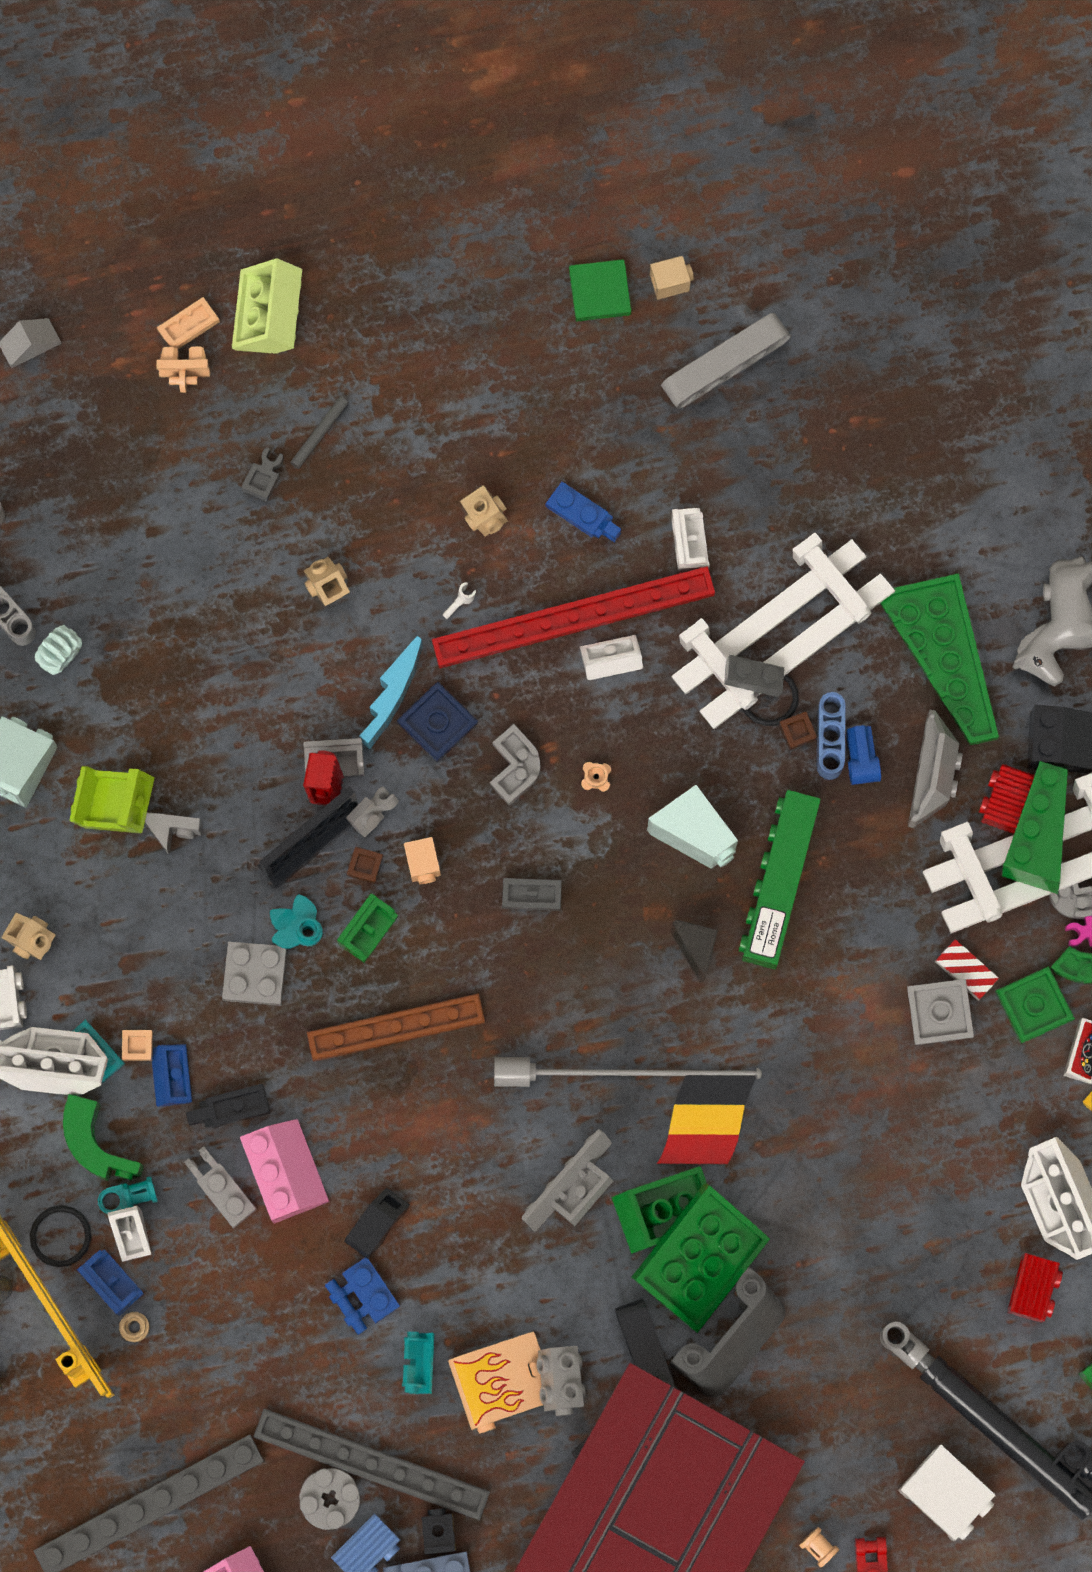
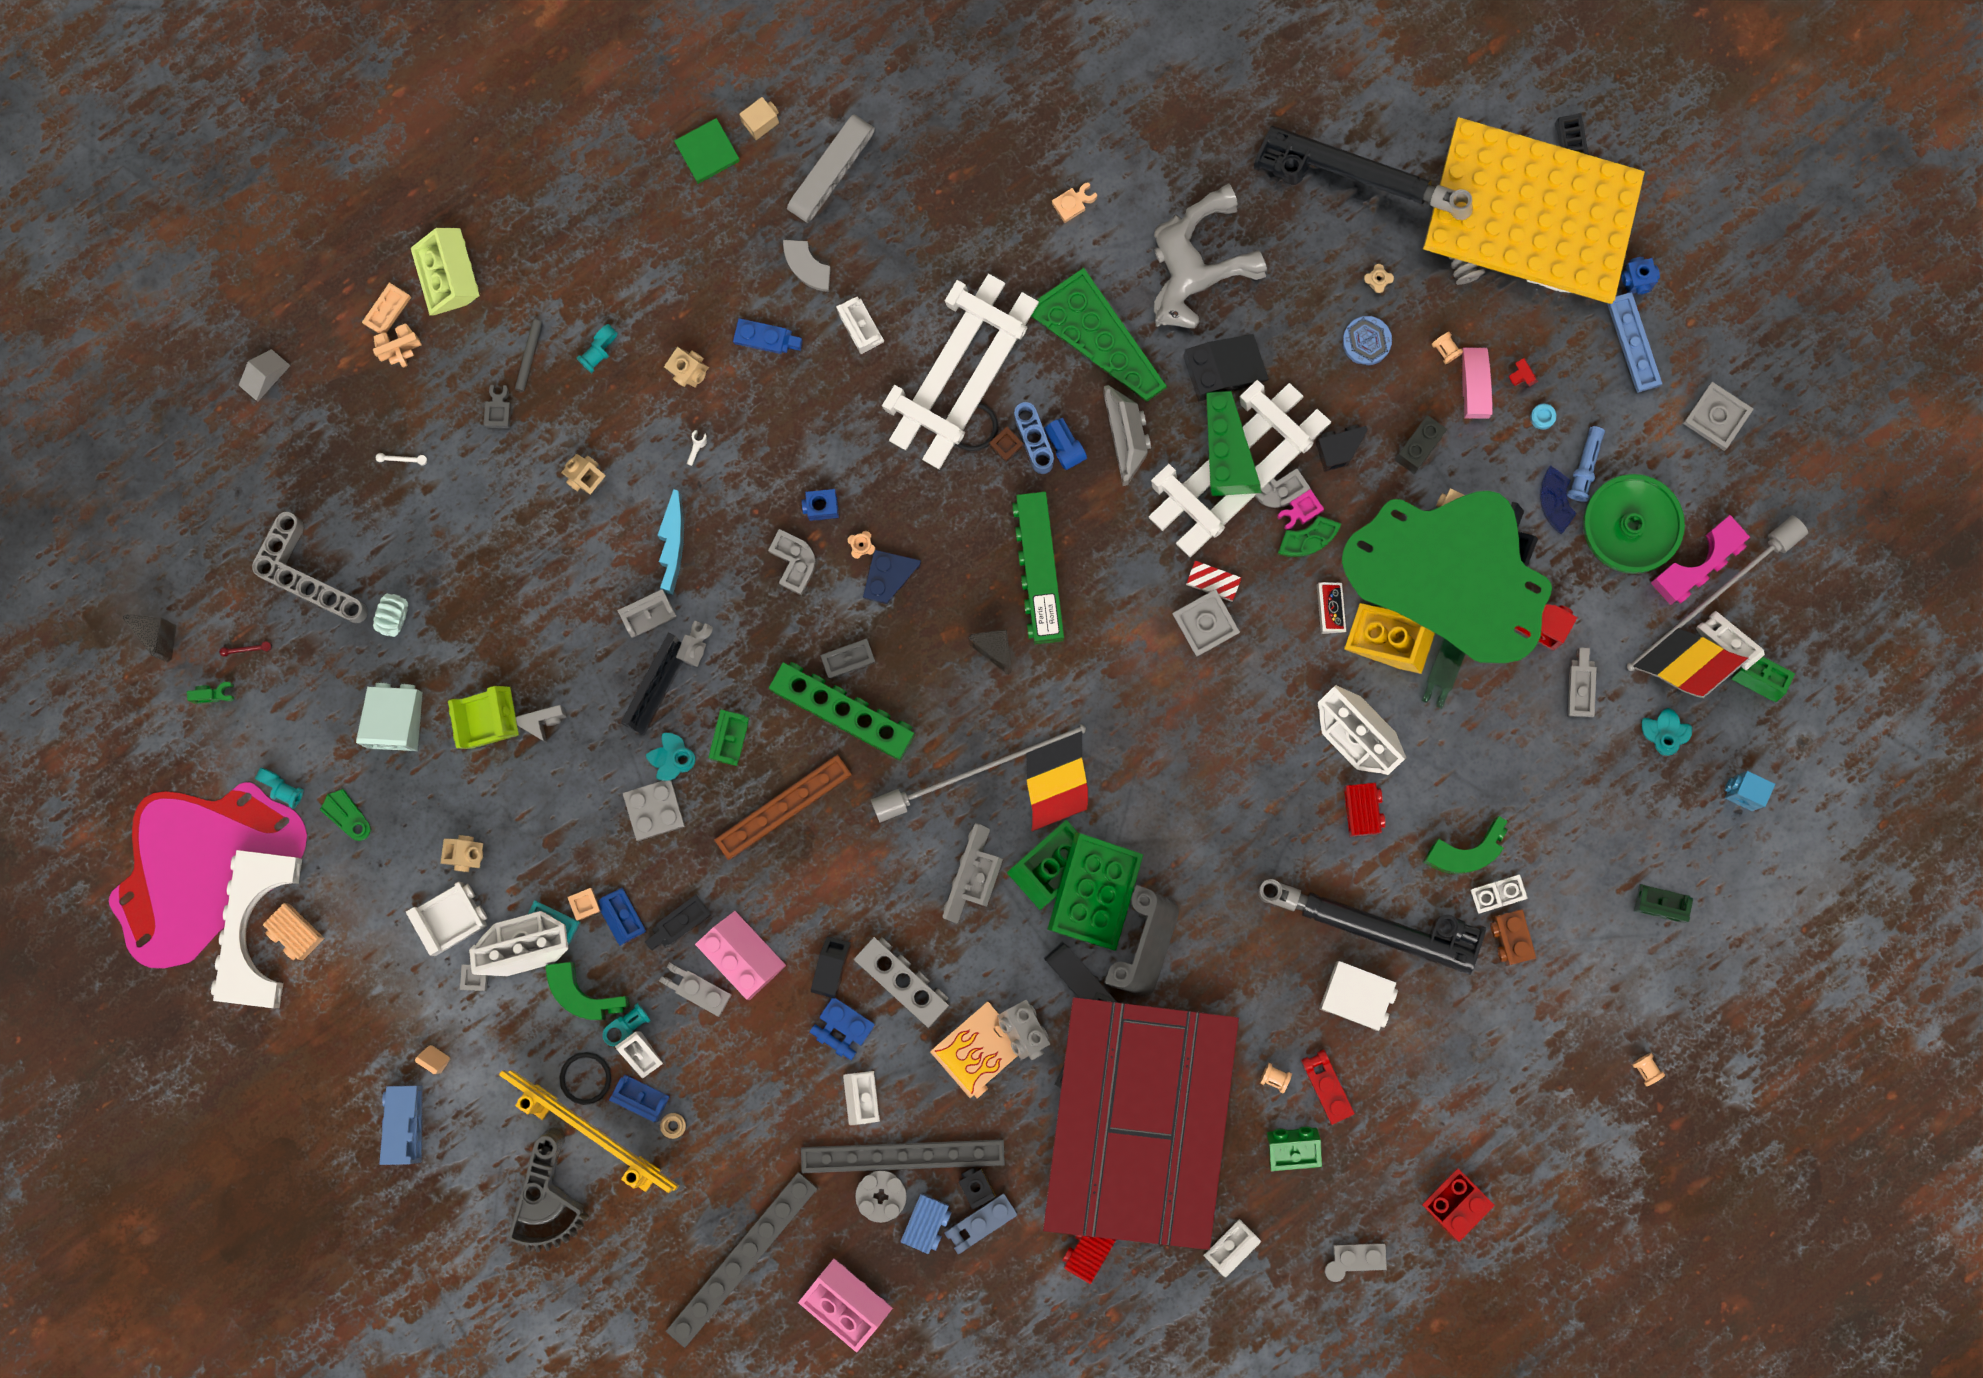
camera: 15 degrees left, 5 degrees up
red brick [303,750,344,806] -> none
reddish brown plate [347,846,384,884] -> none
dark blue plate [397,682,478,762] -> none
teal hinge [402,1332,434,1394] -> none
light nougat brick [404,837,441,884] -> none
red plate [431,566,715,669] -> none
white slope [580,635,643,680] -> none
light aqua slope [647,785,738,869] -> none
dark grey plate [724,655,784,697] -> none
red brick [978,764,1035,834] -> none
green tile [995,966,1075,1044] -> none
none -> white hinge [376,453,427,466]
none -> teal connector [576,324,618,374]
none -> green brick [769,662,915,761]
none -> light grey tile [783,240,831,292]
none -> blue brick [802,489,839,521]
none -> white slope [843,1071,880,1125]
none -> light grey brick [854,937,949,1028]
none -> dark blue wing [863,550,921,604]
none -> light nougat plate [1052,183,1097,223]

